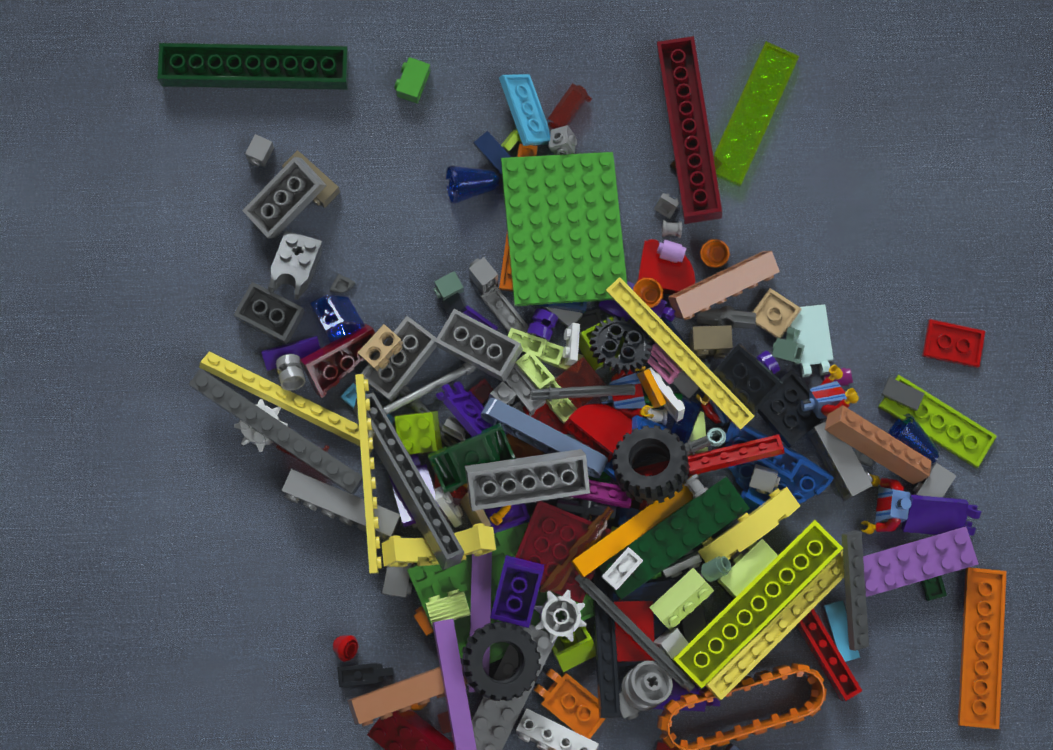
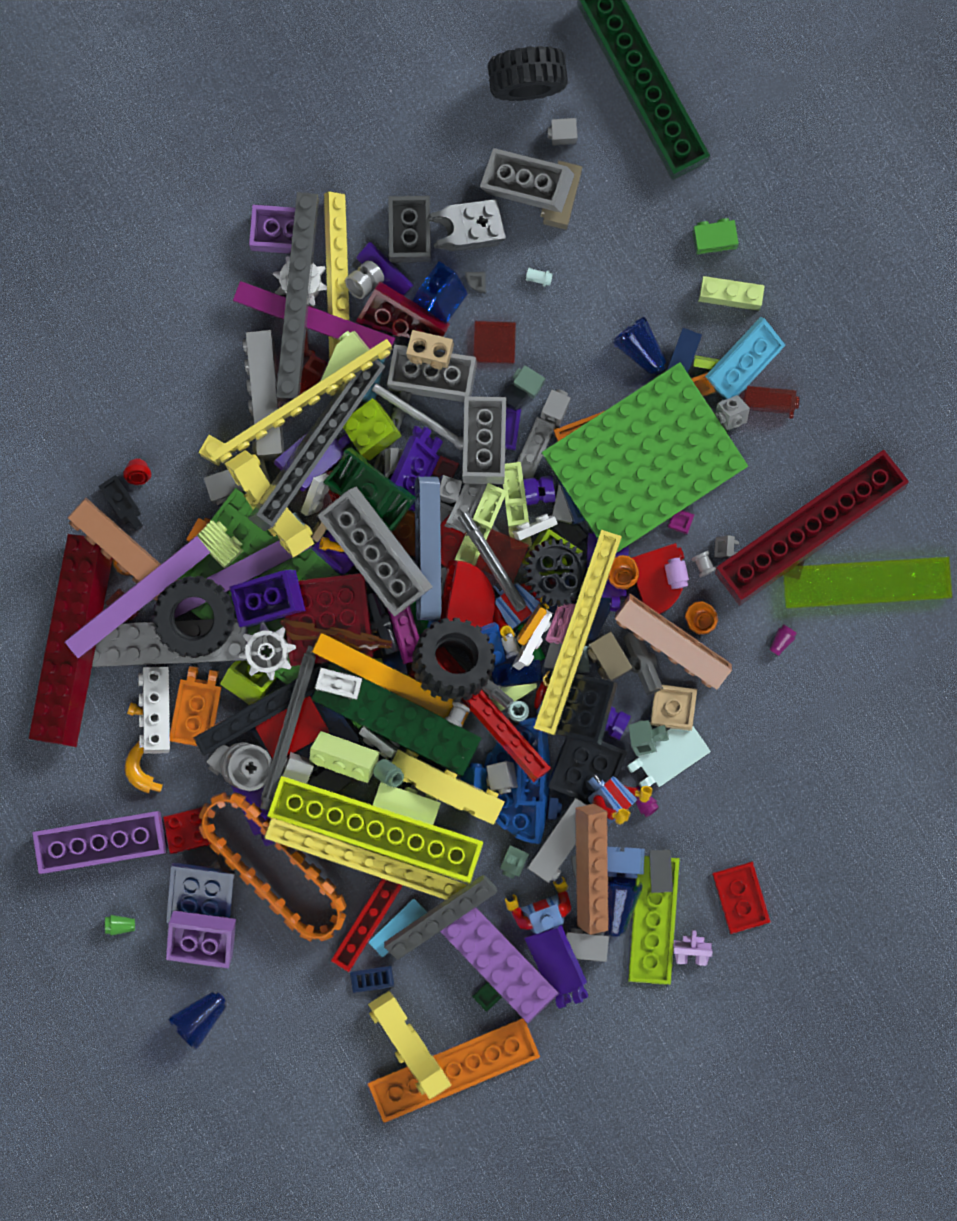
camera: 70 degrees right, 5 degrees up
none -> light yellow brick [199,435,225,466]
none -> magenta tile [233,281,395,358]
none -> medium lavender brick [249,205,295,254]
none -> clear red brick [300,355,328,395]
none -> yellowish green slope [320,331,370,382]
none -> dark blue slope [350,965,395,993]
none -> light yellow brick [368,991,451,1099]
none -> clear red tile [474,321,516,364]
none -> black tyre [487,46,568,101]
none -> sand green brick [500,845,529,879]
none -> light aqua pin [526,268,553,287]
none -> dark blue plate [548,798,562,820]
none -> medium blue brick [607,847,645,878]
none -> magenta tile [668,510,694,535]
none -> lavender hips [673,930,712,966]
none -> yellowish green brick [698,276,765,311]
none -> magenta cone [769,624,797,656]

